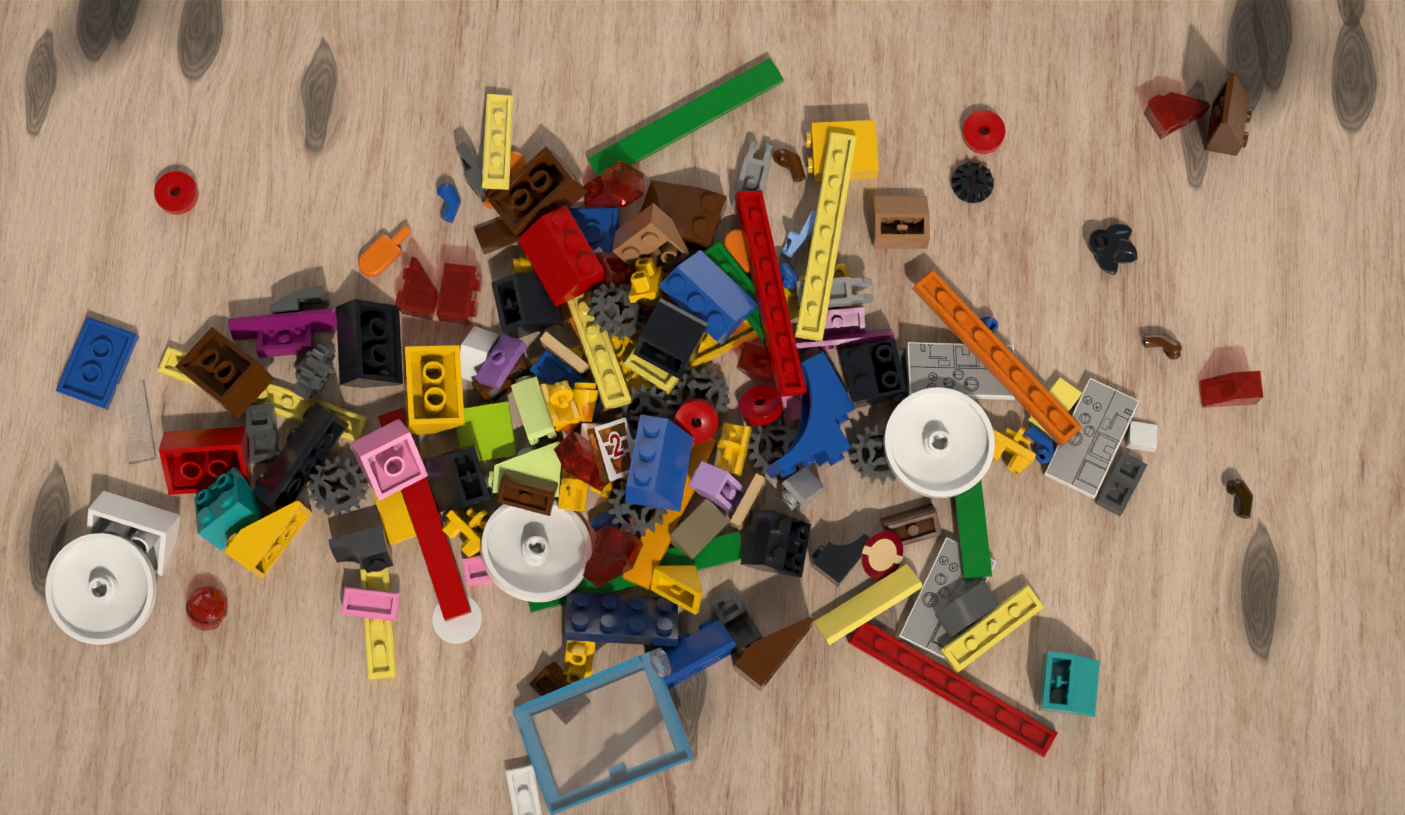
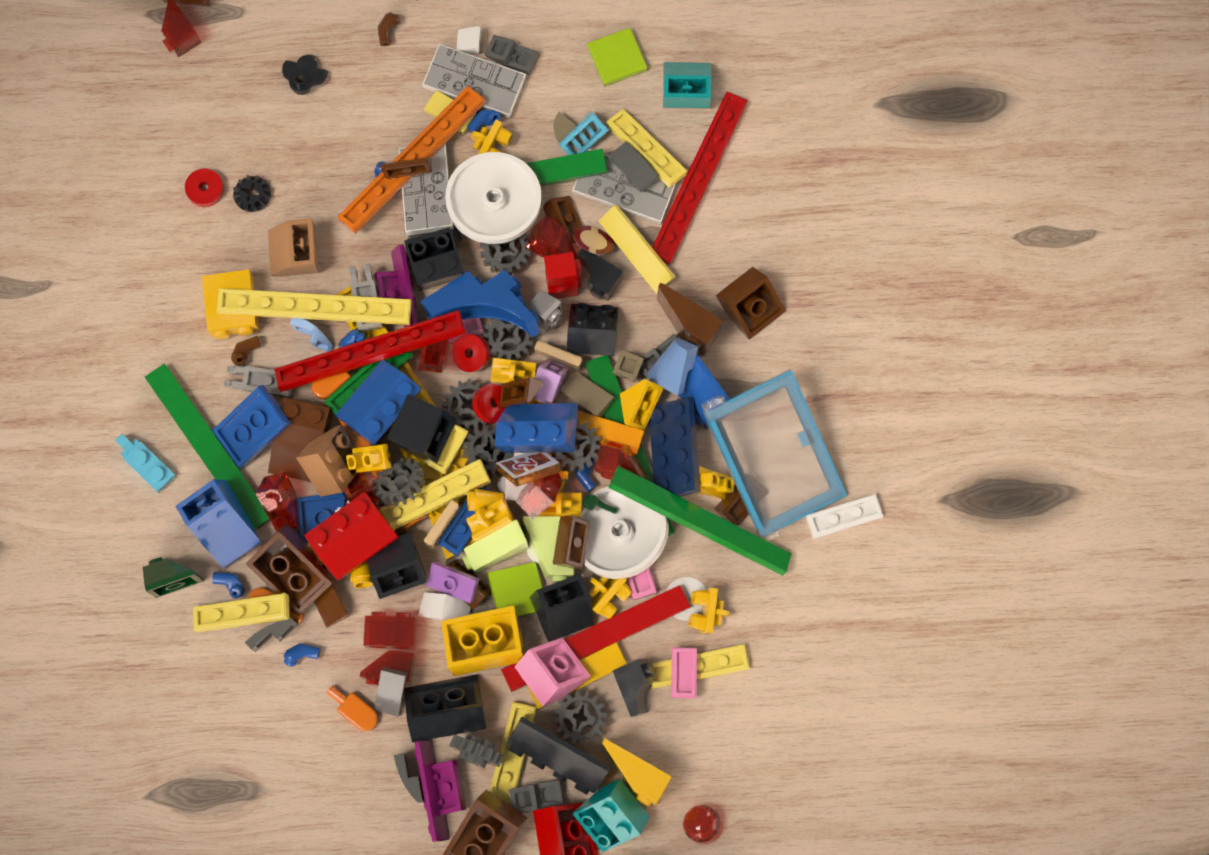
camera: 100 degrees left, 0 degrees up
none -> medium azure hinge [115,434,176,493]
none -> dark green slope [143,557,203,598]
none -> slope [175,479,263,568]
none -> blue tile [212,385,291,469]
none -> blue arm [212,572,245,599]
none -> slope [375,667,408,717]
none -> reddish brown slope [380,156,432,179]
none -> reddish brown slope [500,377,544,408]
none -> clear red slope [526,215,578,260]
none -> red arch [544,252,582,299]
none -> dark tan tile [553,111,576,143]
none -> medium azure slope [558,111,608,155]
none -> dark green hand [582,495,617,514]
none -> lime tile [587,27,647,87]
none -> green tile [608,466,792,576]
none -> dark tan tile [613,350,644,382]
none -> medium blue slope [647,338,698,395]
none -> yellow hips [688,588,730,635]
none -> reddish brown slope [716,266,786,340]

